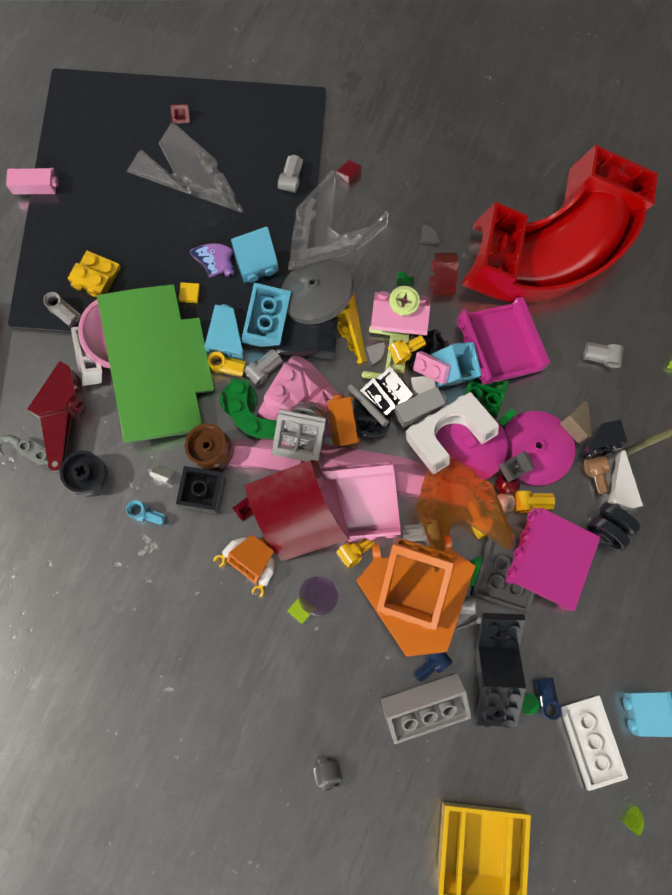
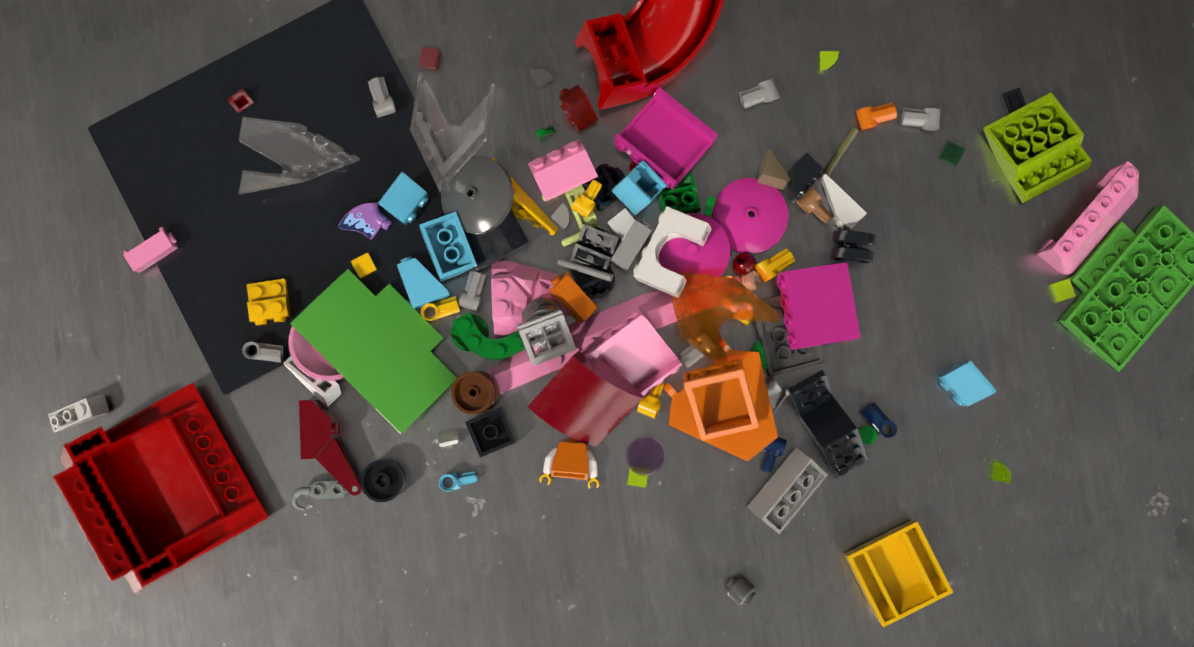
camera: 25 degrees left, 10 degrees up
dark red slope [232,497,253,521] -> none
yellowish green gear [389,286,420,316] -> none
bright pink plate [413,351,451,384] -> none
dark grey bracket [498,451,535,482] -> none
white plate [561,695,628,791] -> none

